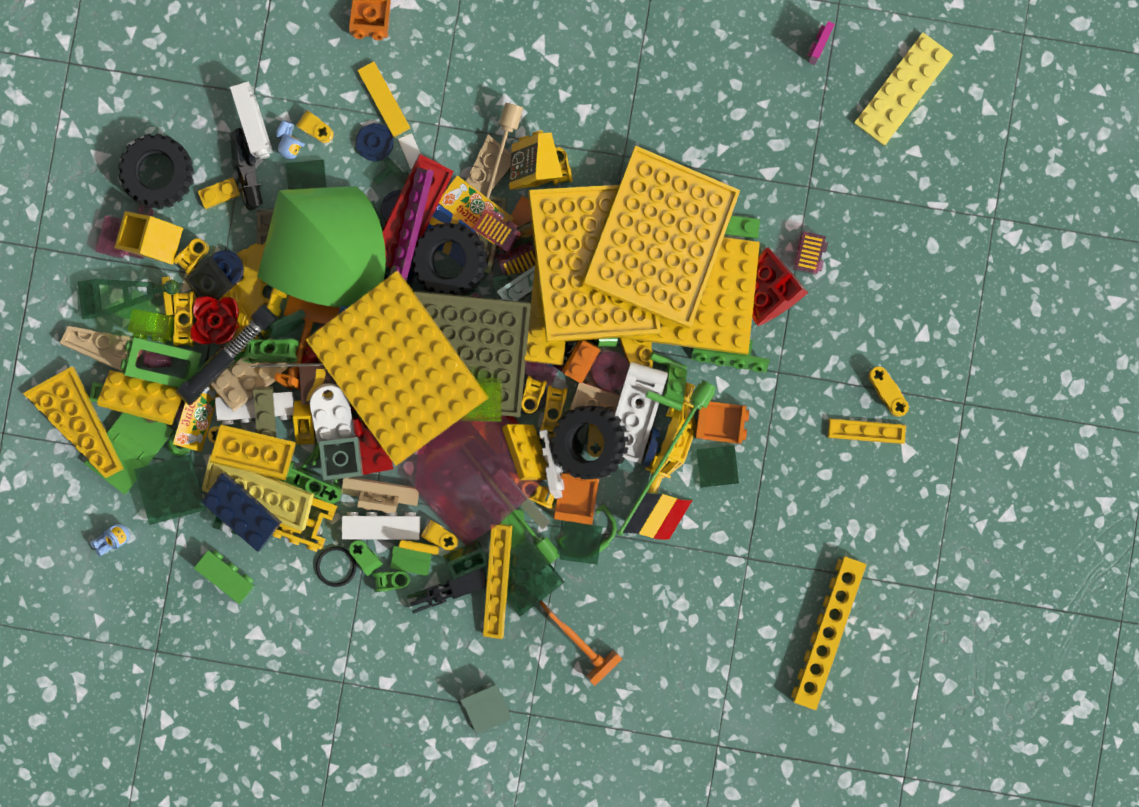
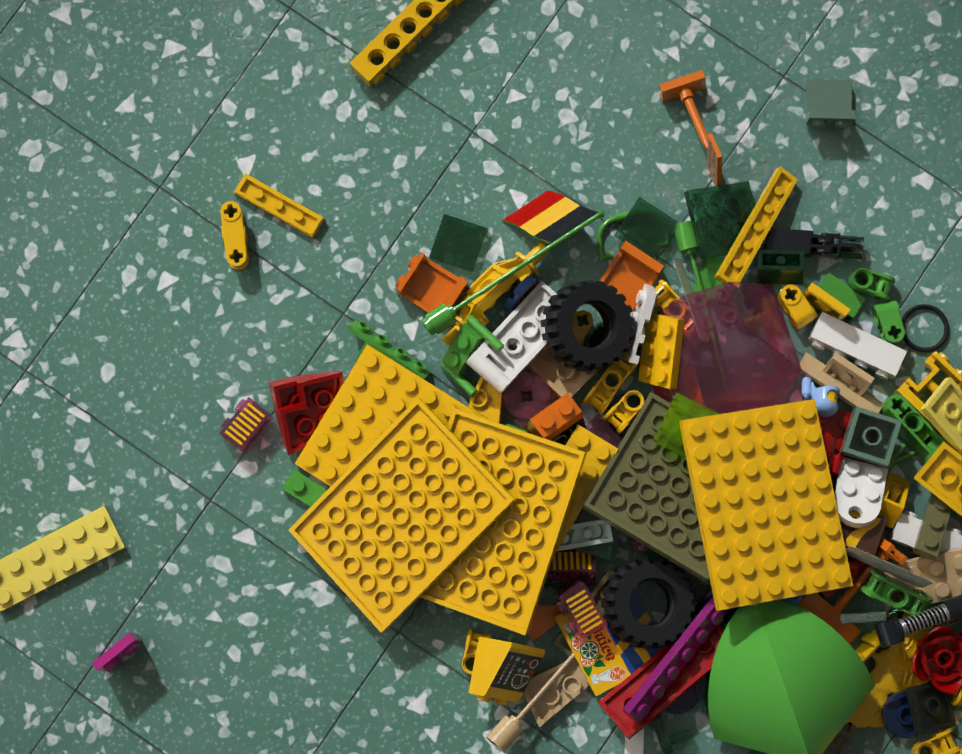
camera: 150 degrees left, 5 degrees down
none -> light blue piece [802,377,840,417]

